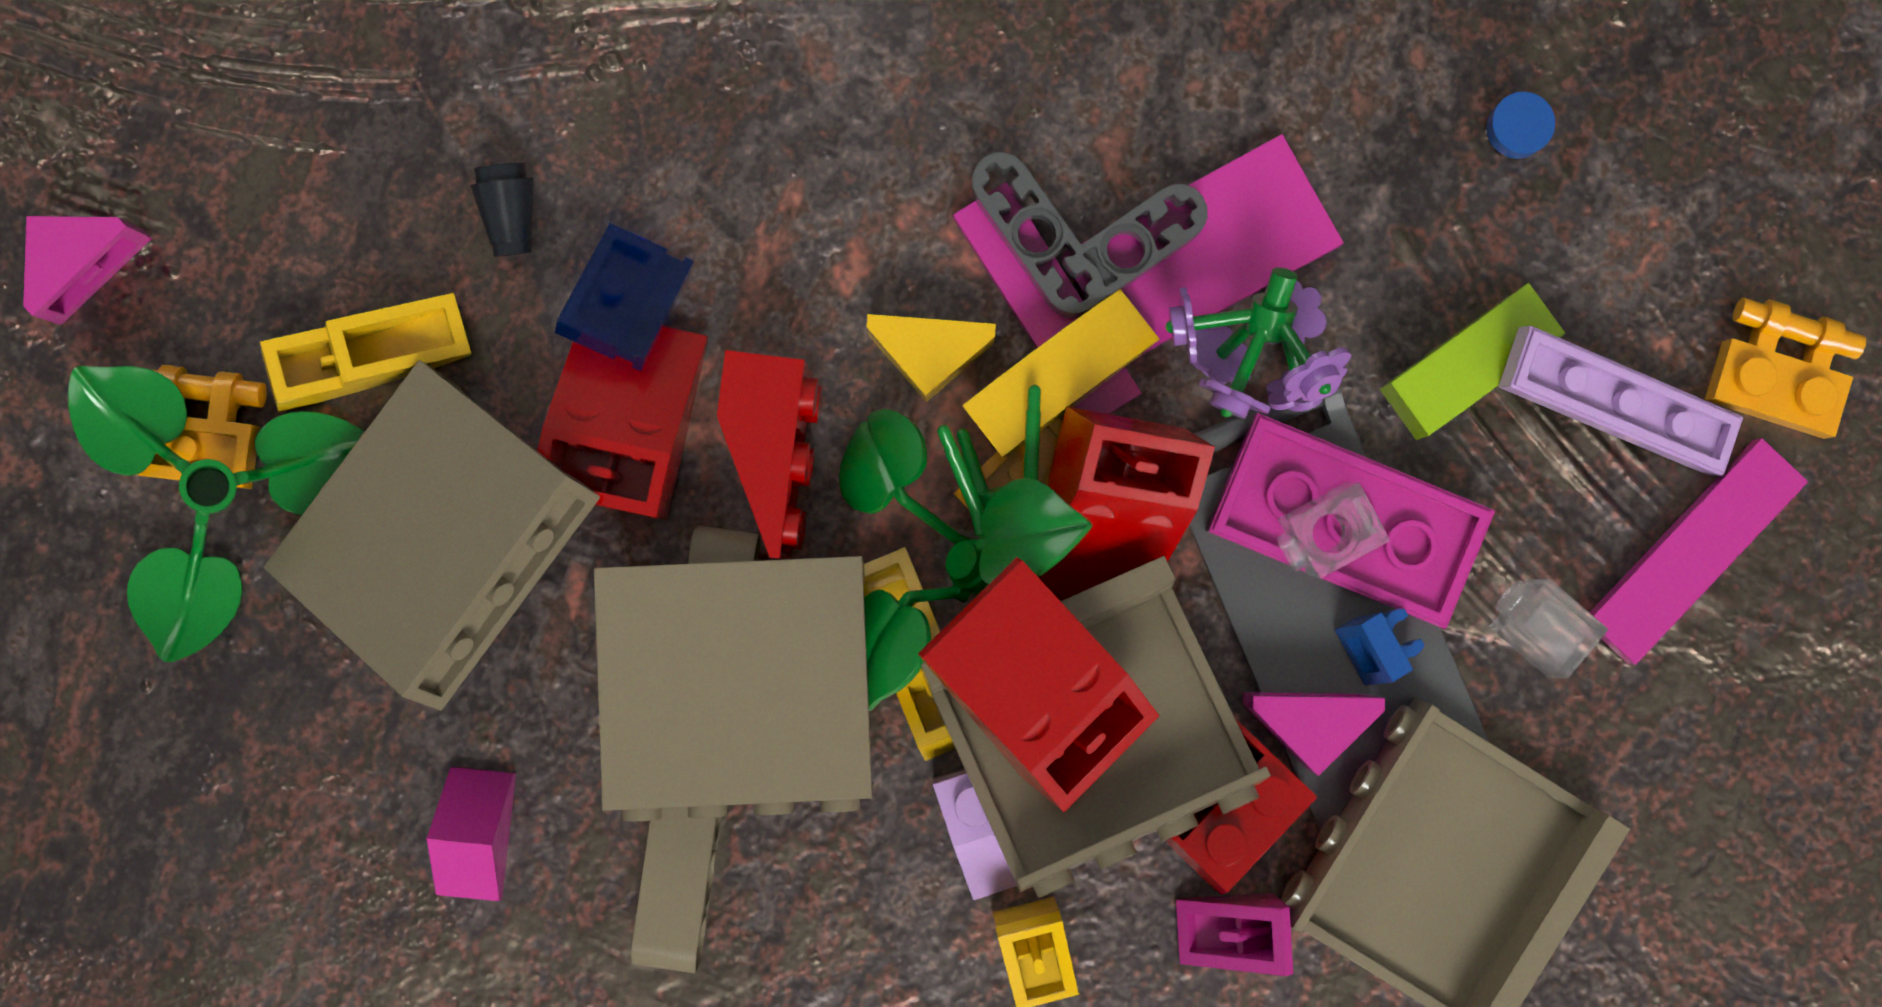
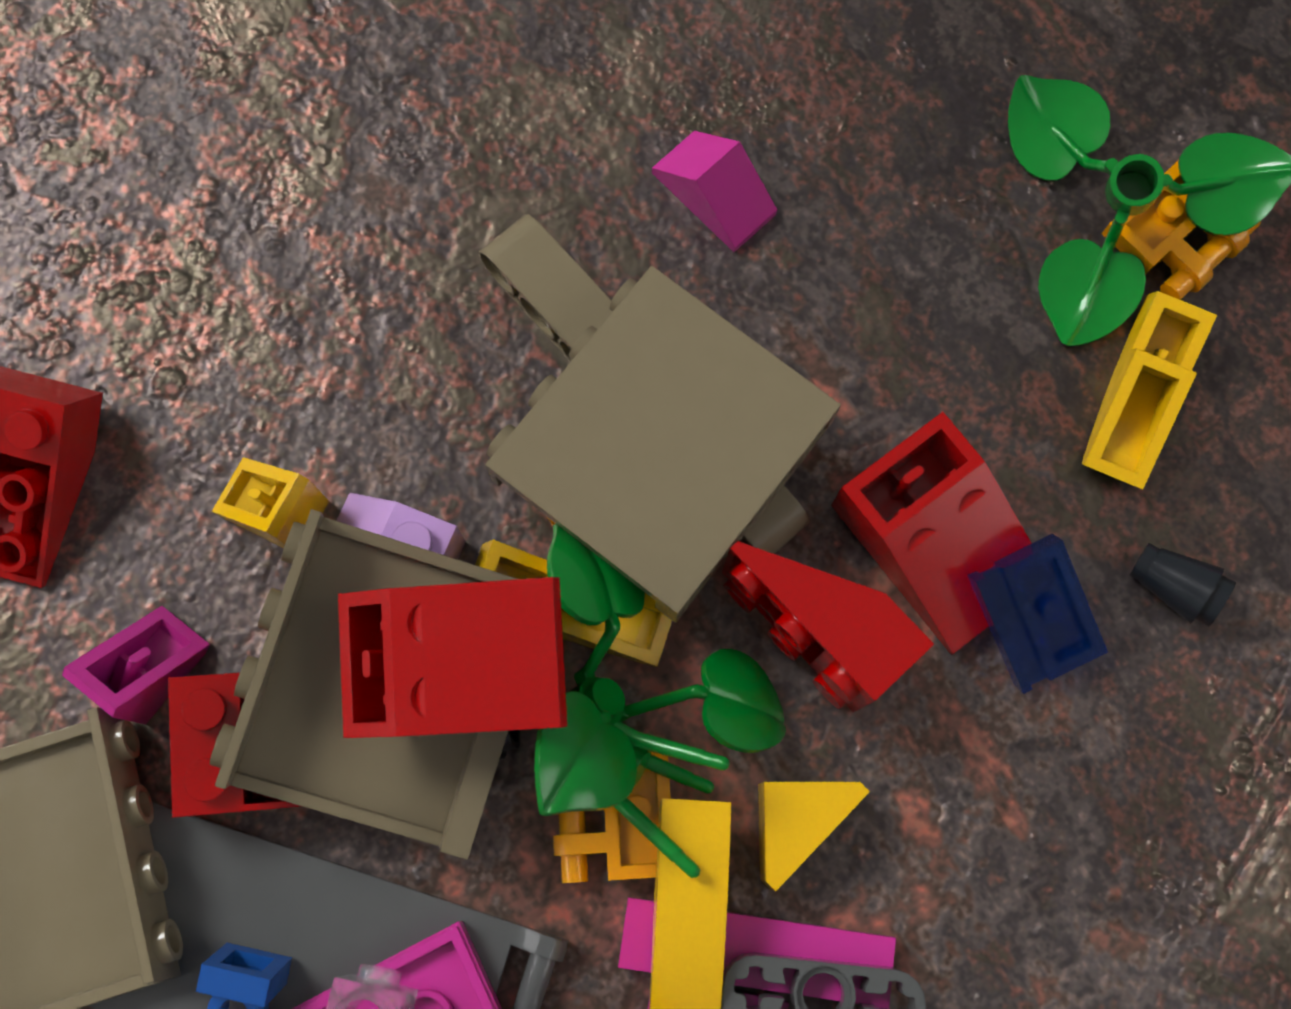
camera: 130 degrees right, 10 degrees down
dark tan panel [263,360,600,711] -> none
red slope [1038,406,1215,601] -> none
dark pink slope [1242,692,1385,776] -> none

